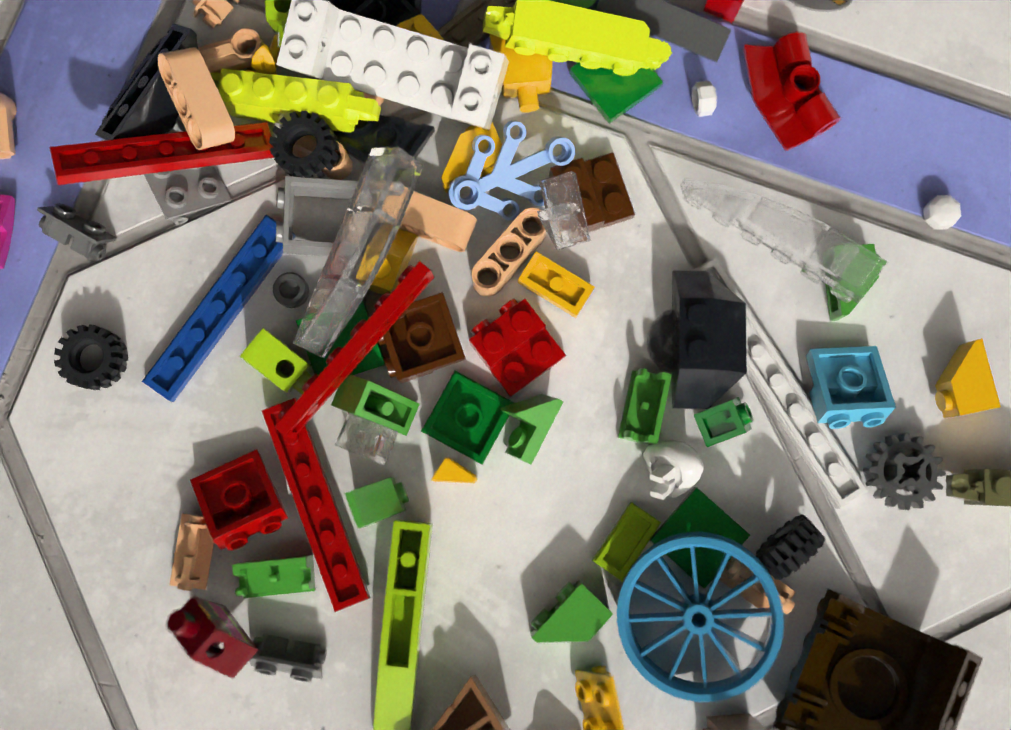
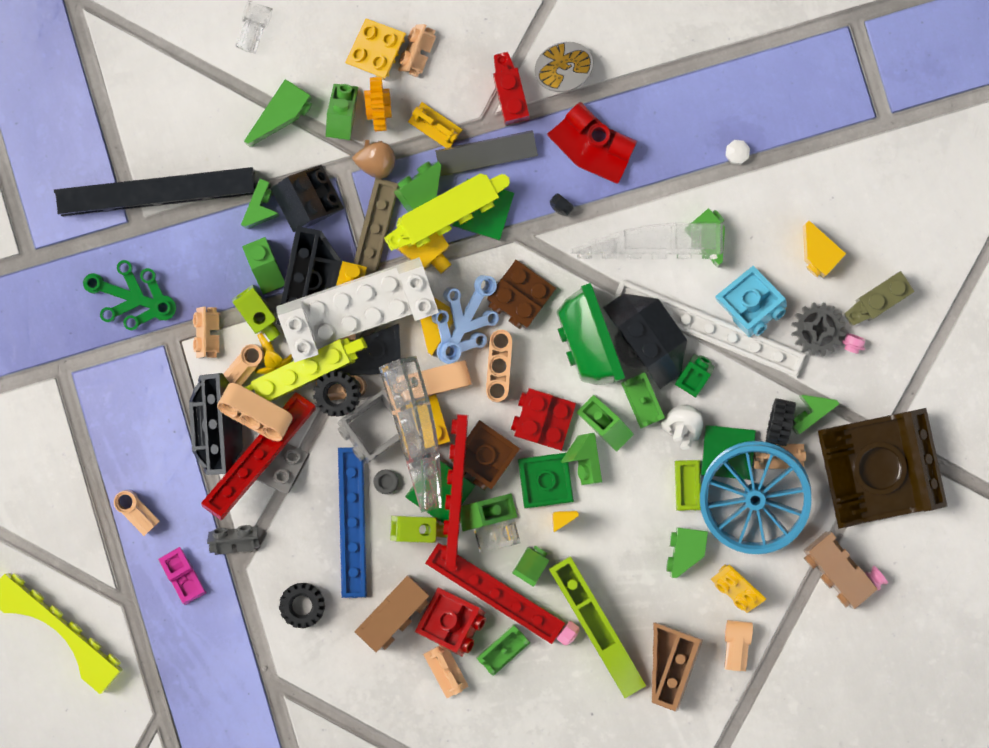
camera: 30 degrees left, 5 degrees up
dark red torso [167,596,258,679] -> none
dark grey hinge [249,634,327,682] -> none
yellow plate [518,251,595,318] -> none
clear slope [537,171,591,250] -> none
white tile [692,81,717,117] -> none
none -> medium nougat wedge [354,575,430,652]
none -> black tile [550,193,574,217]
none -> green windscreen [557,283,625,385]
none -> bright pink tile [557,621,579,646]
none -> bright green slope [576,395,634,452]
none -> bright green slope [792,395,839,435]
none -> bright pink plate [842,333,866,354]

